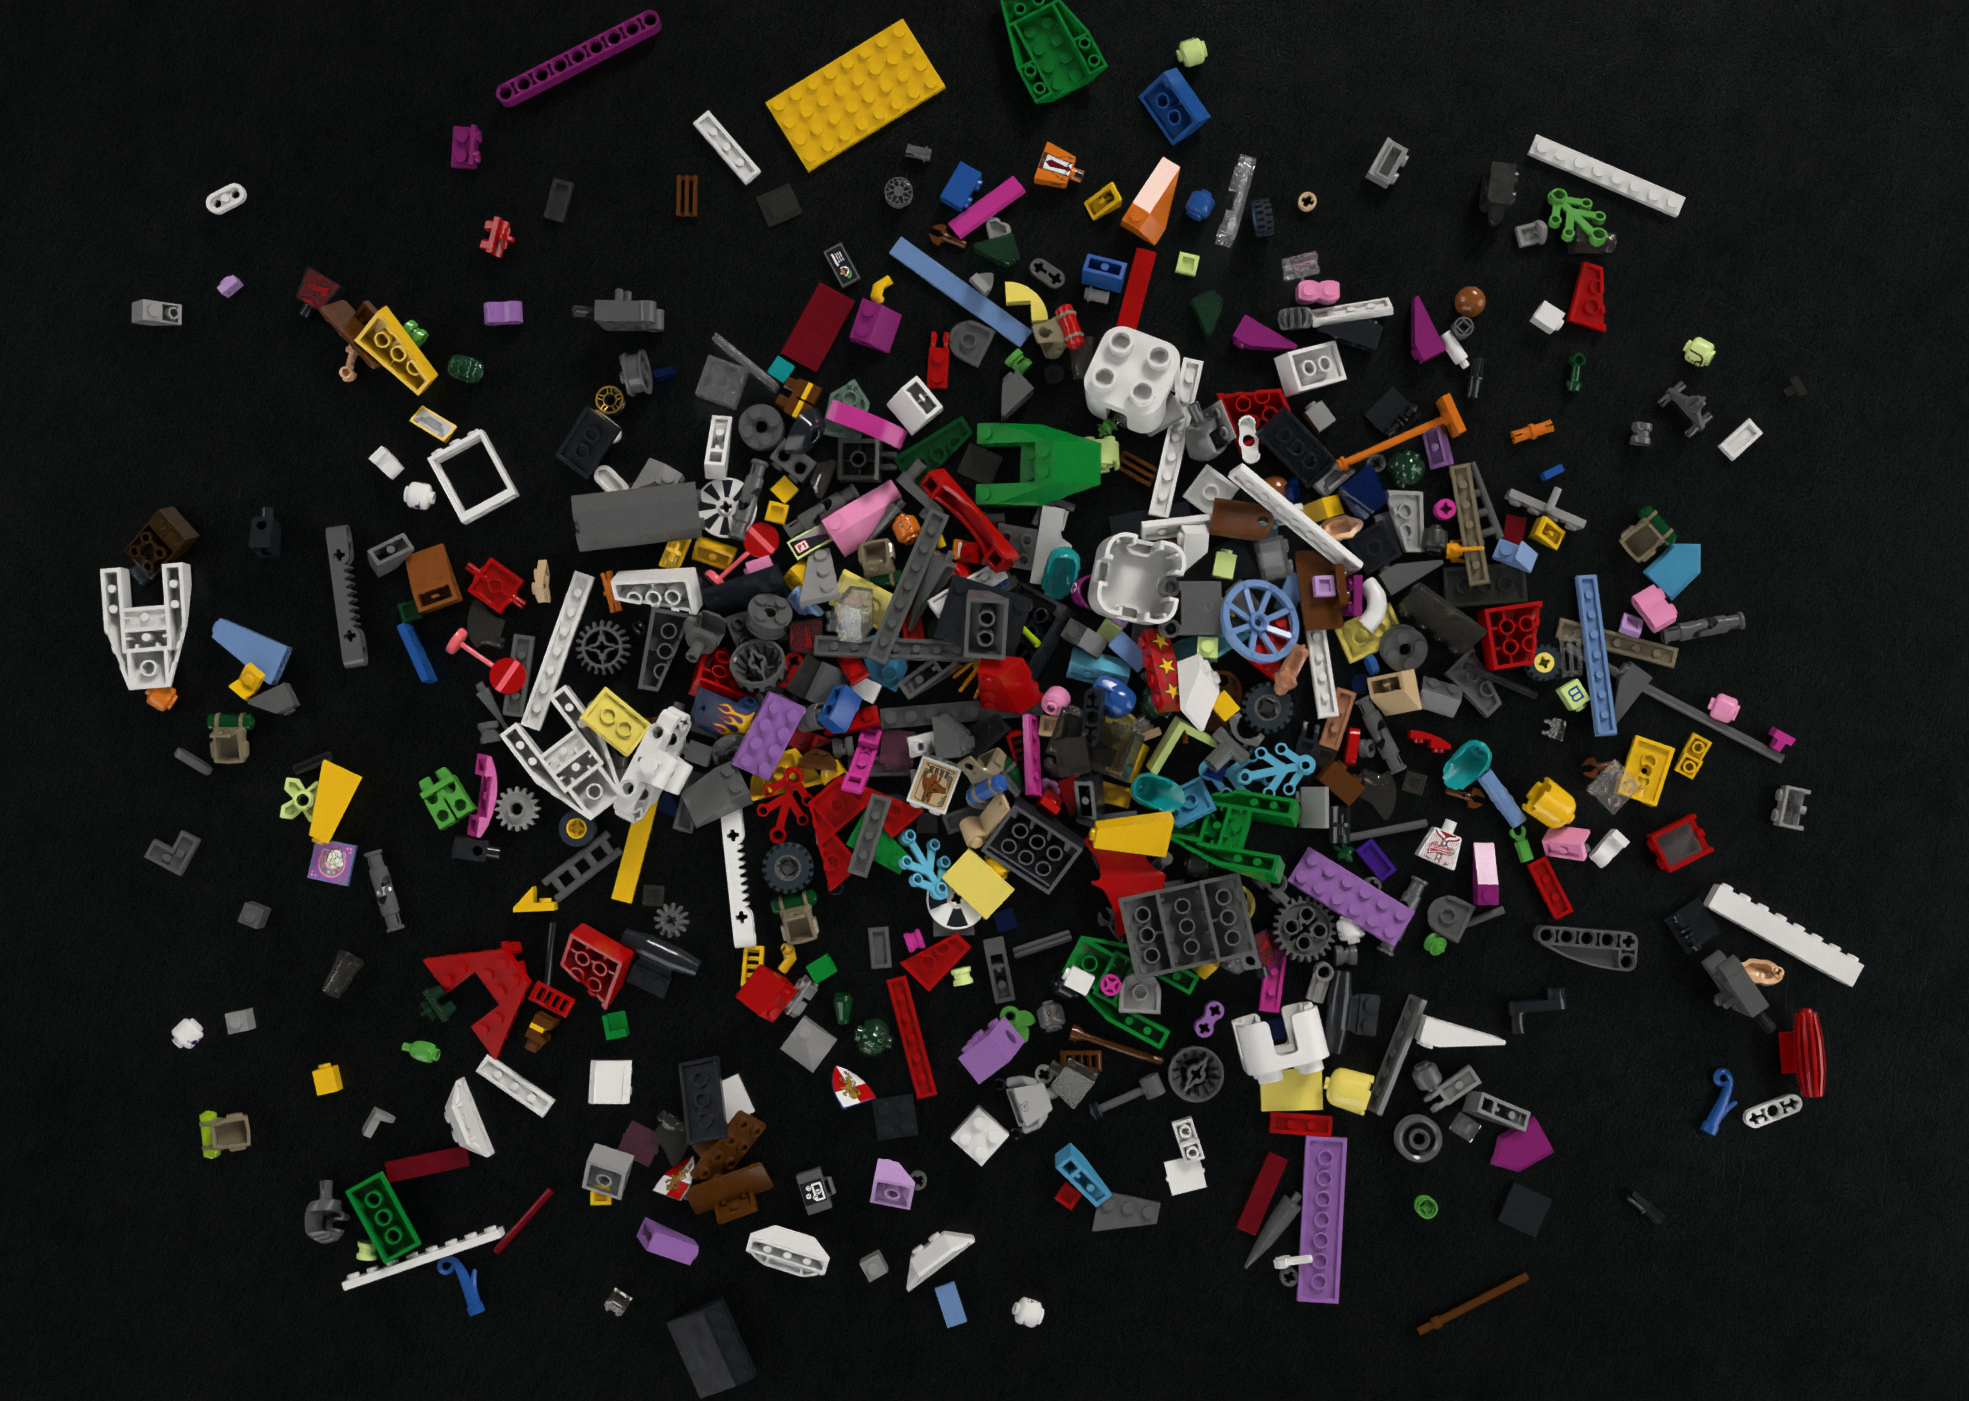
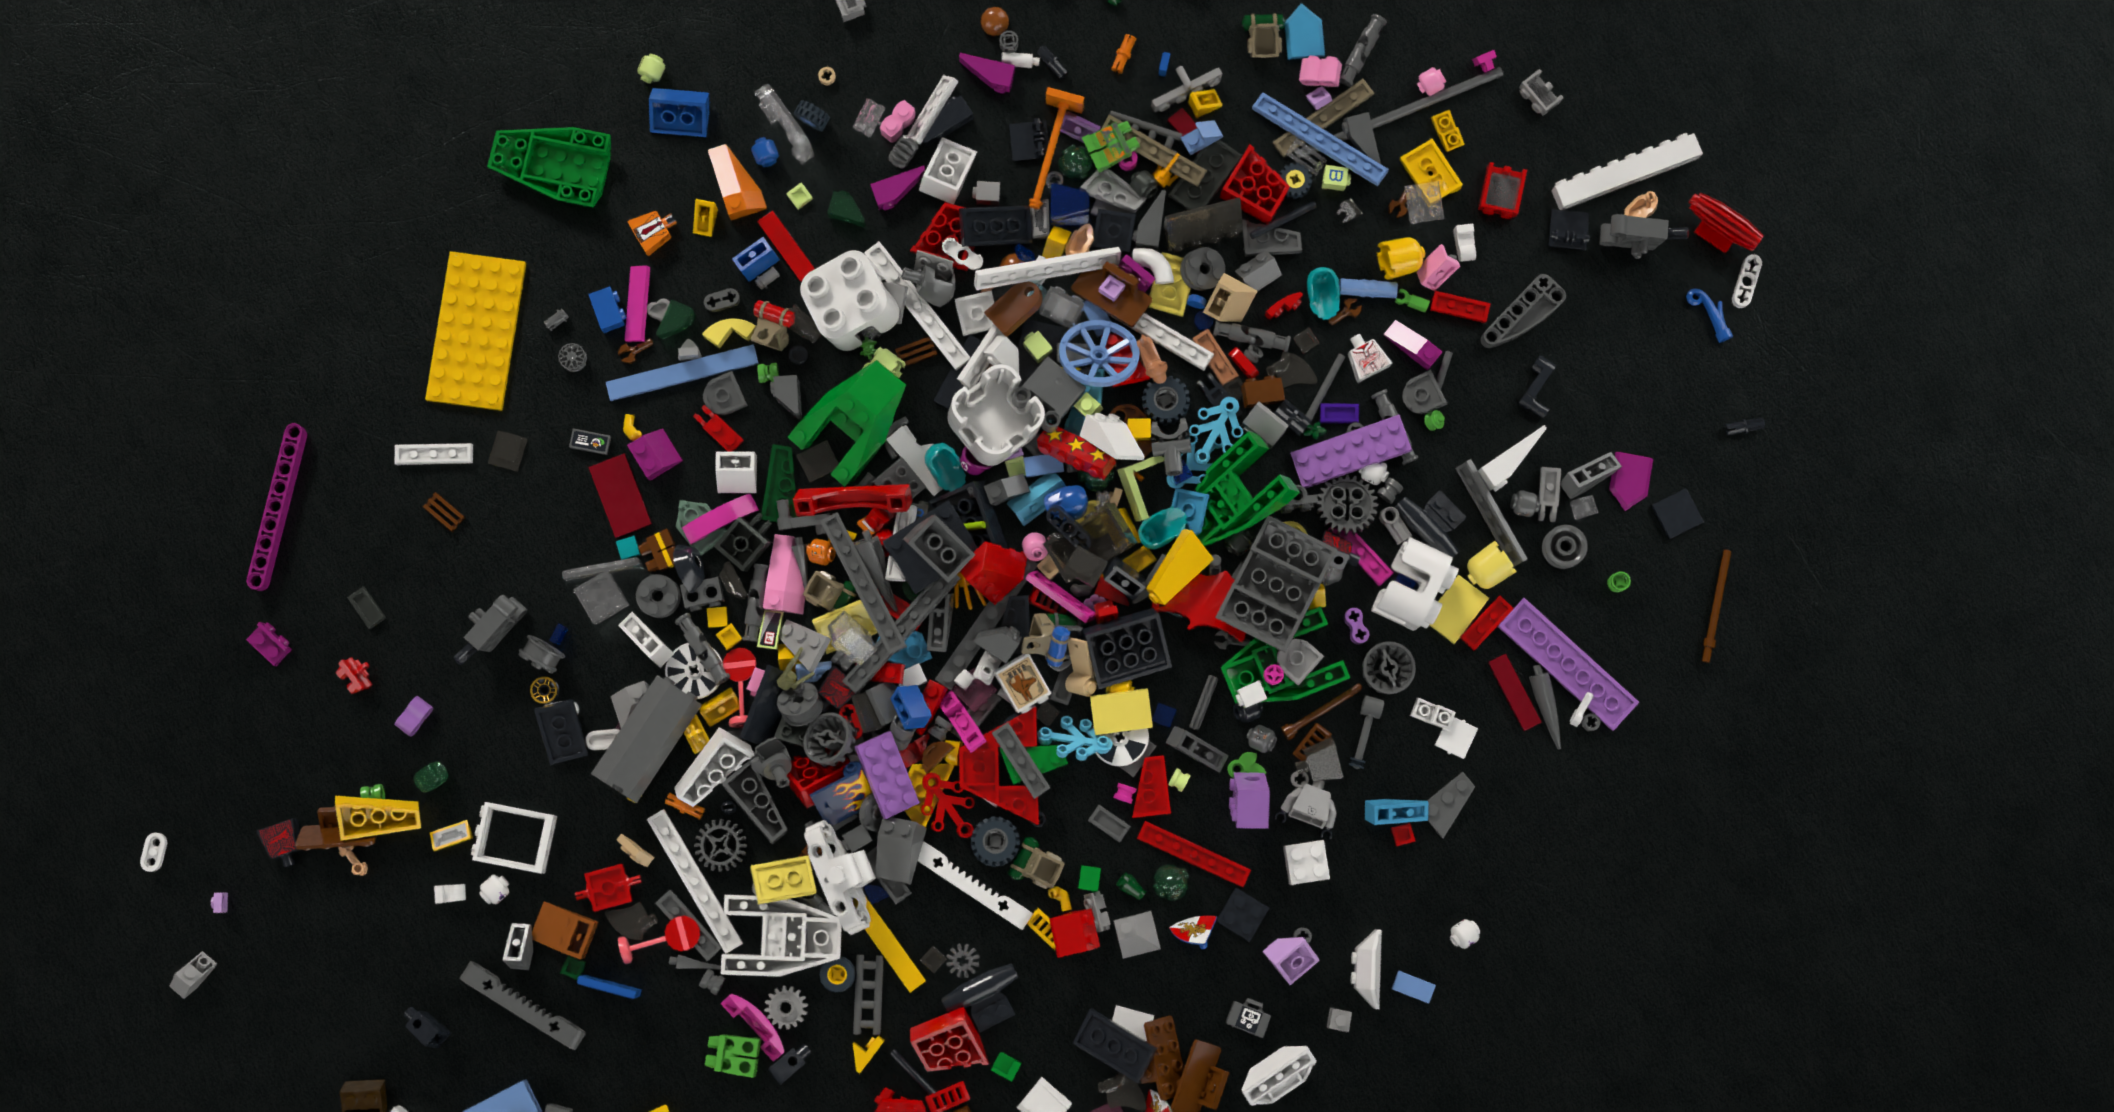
camera: 50 degrees left, 5 degrees down
none -> olive plant [777,647,815,690]
none -> white hose [954,670,974,690]
none -> bright green hips [1082,121,1140,173]

